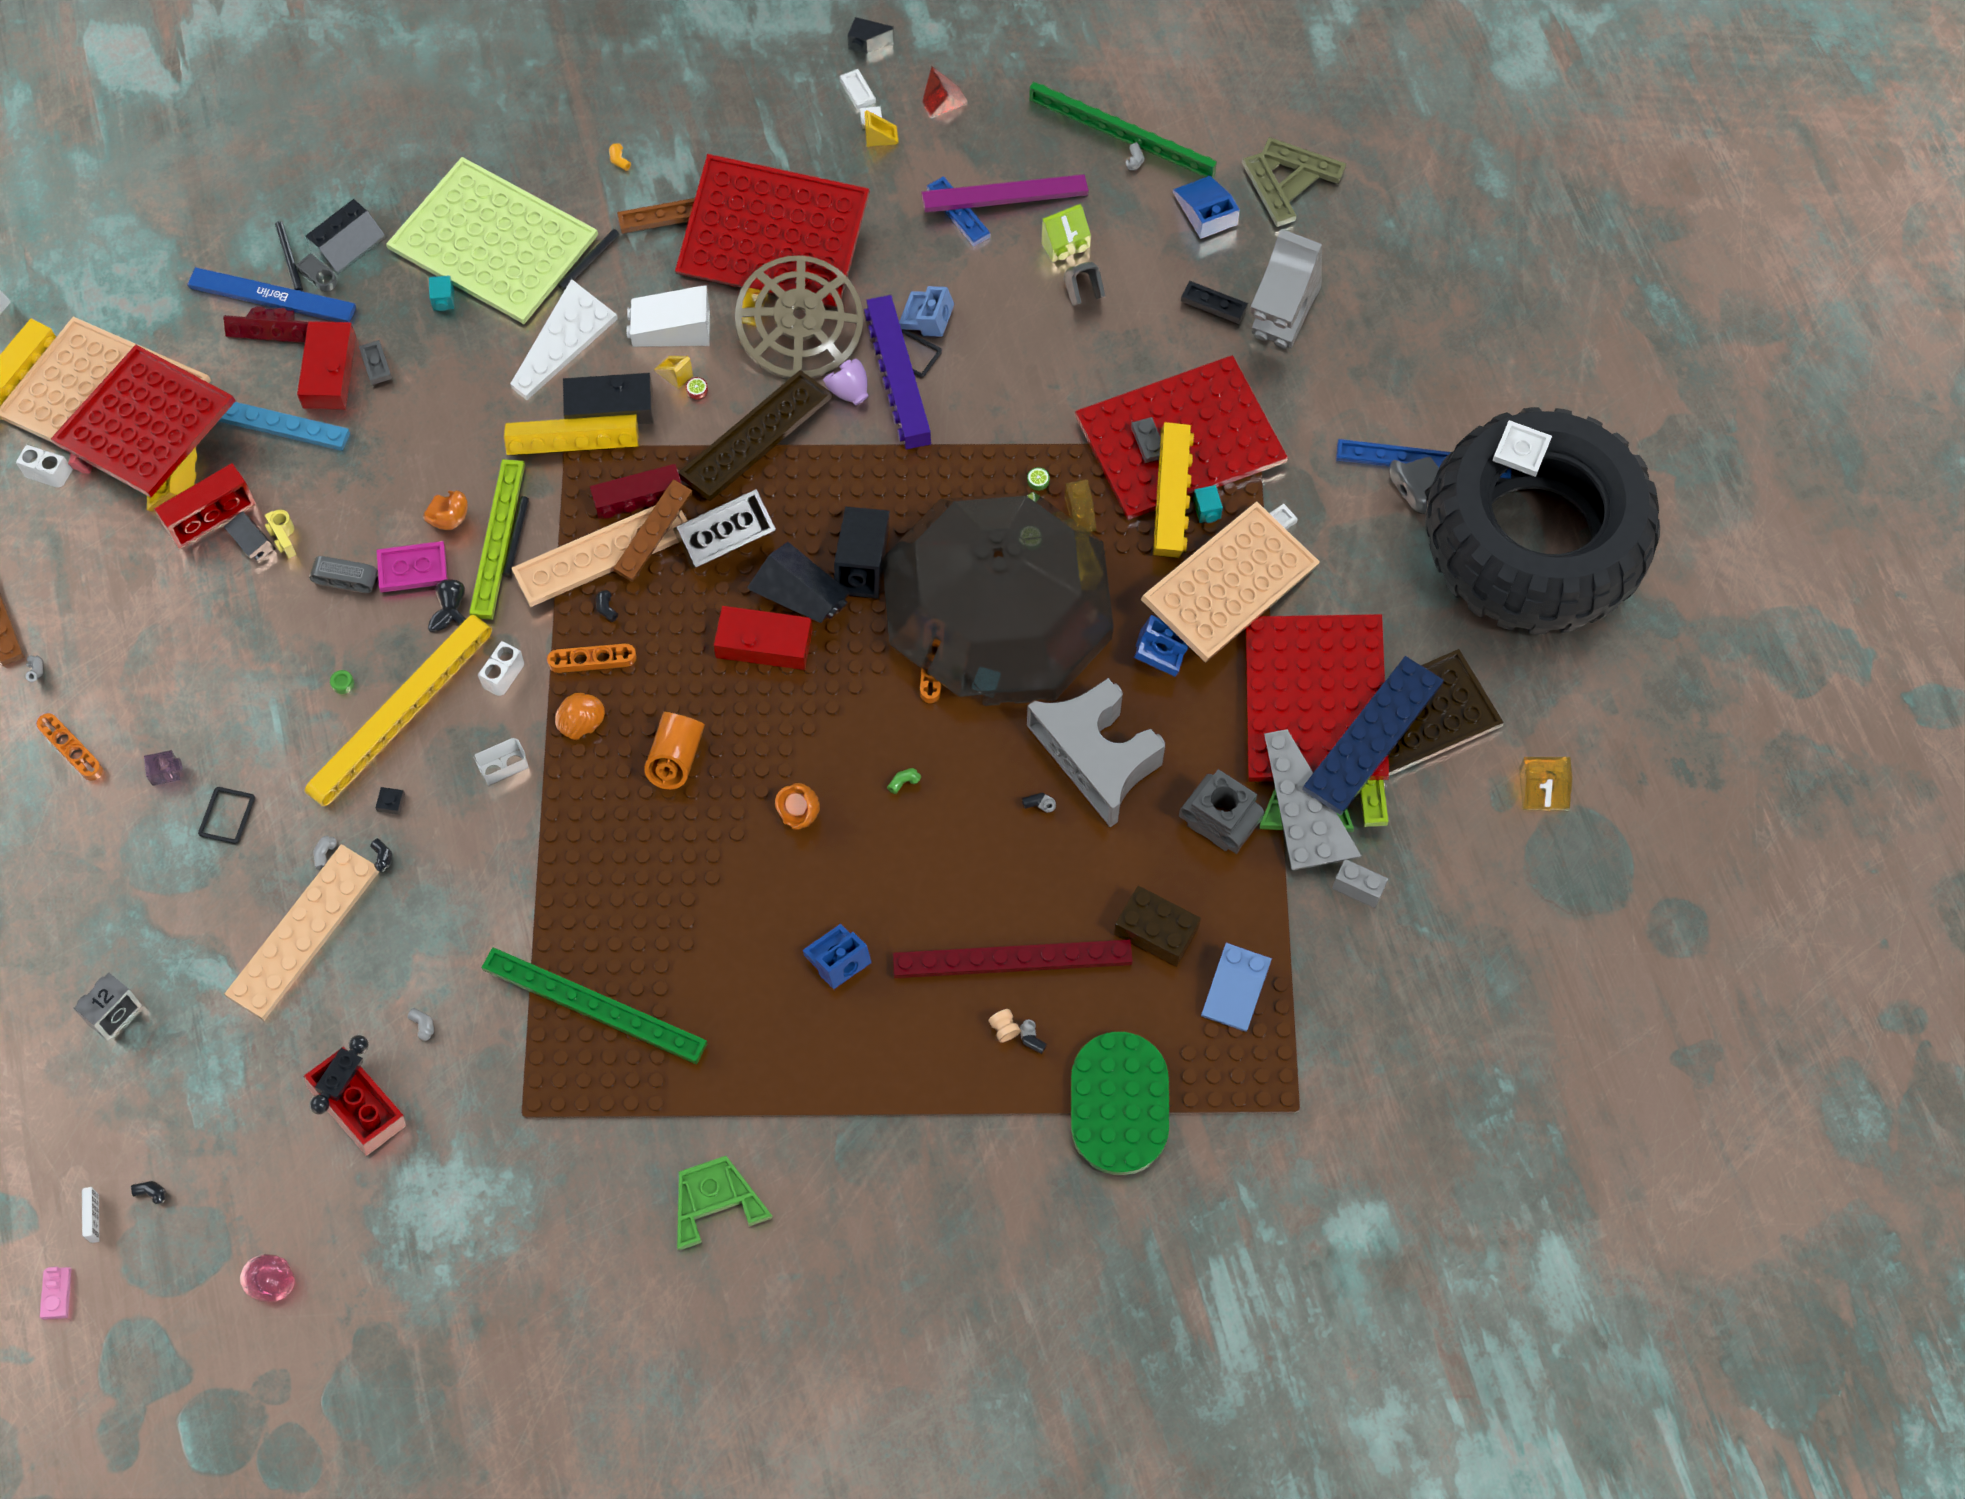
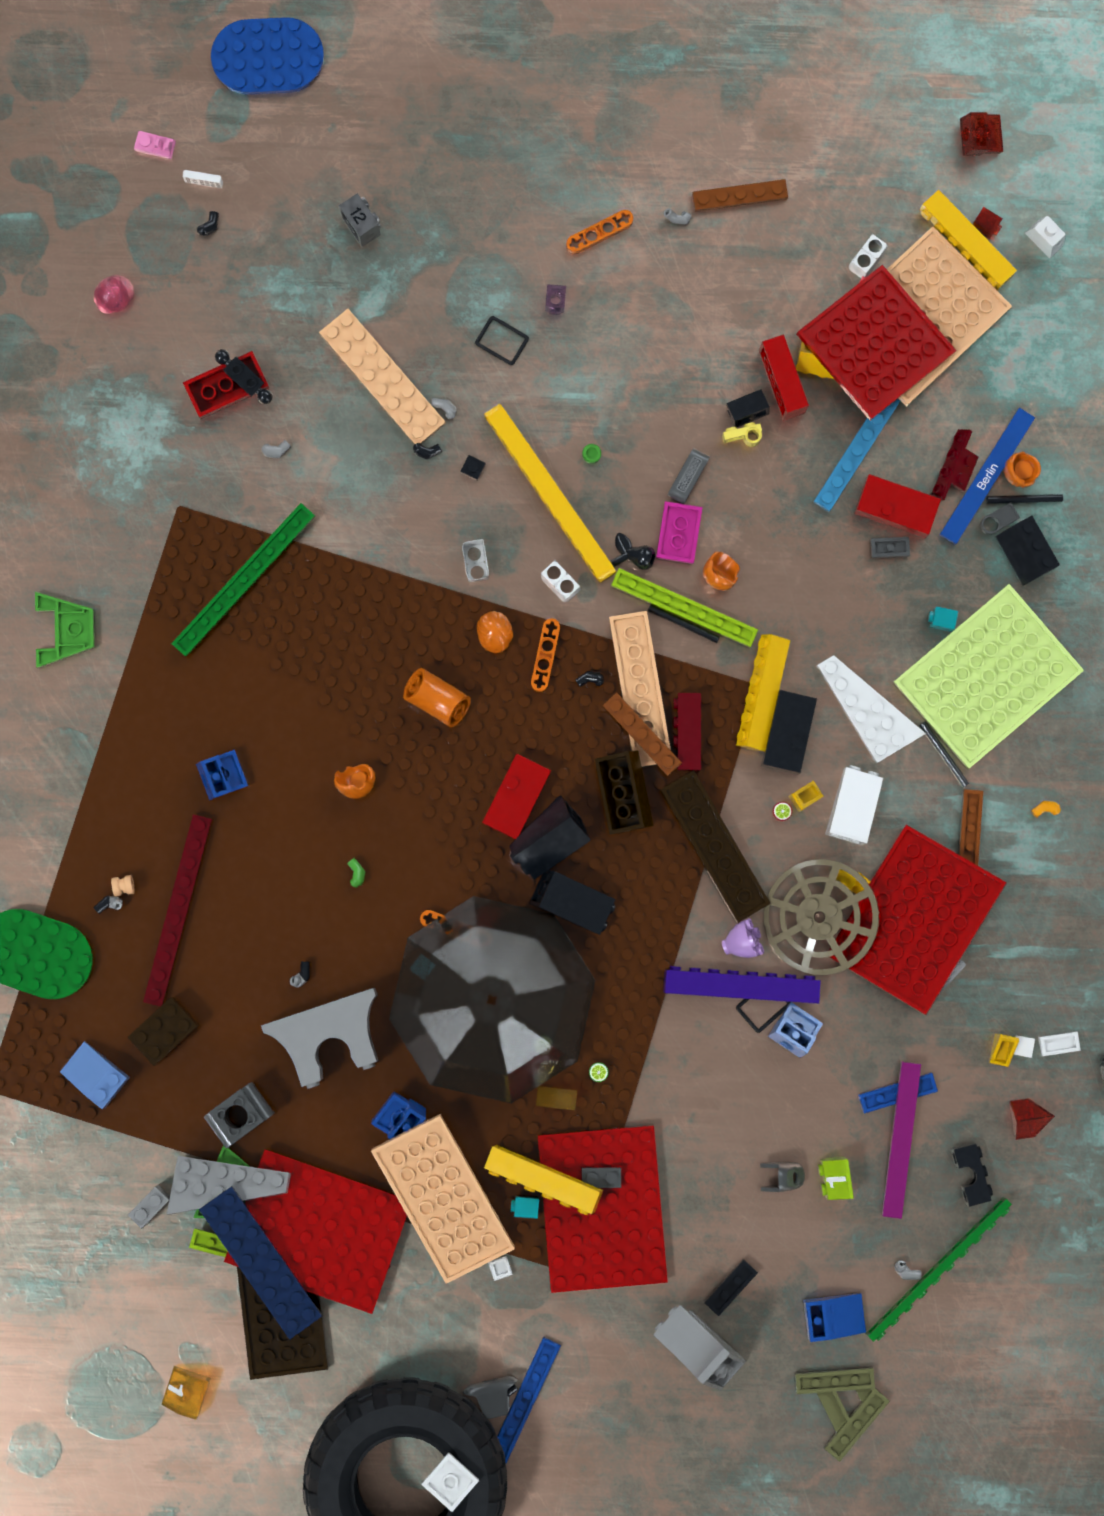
camera: 100 degrees right, 20 degrees up
none -> black arch [951,1143,993,1207]
none -> orange piece [1004,452,1041,488]

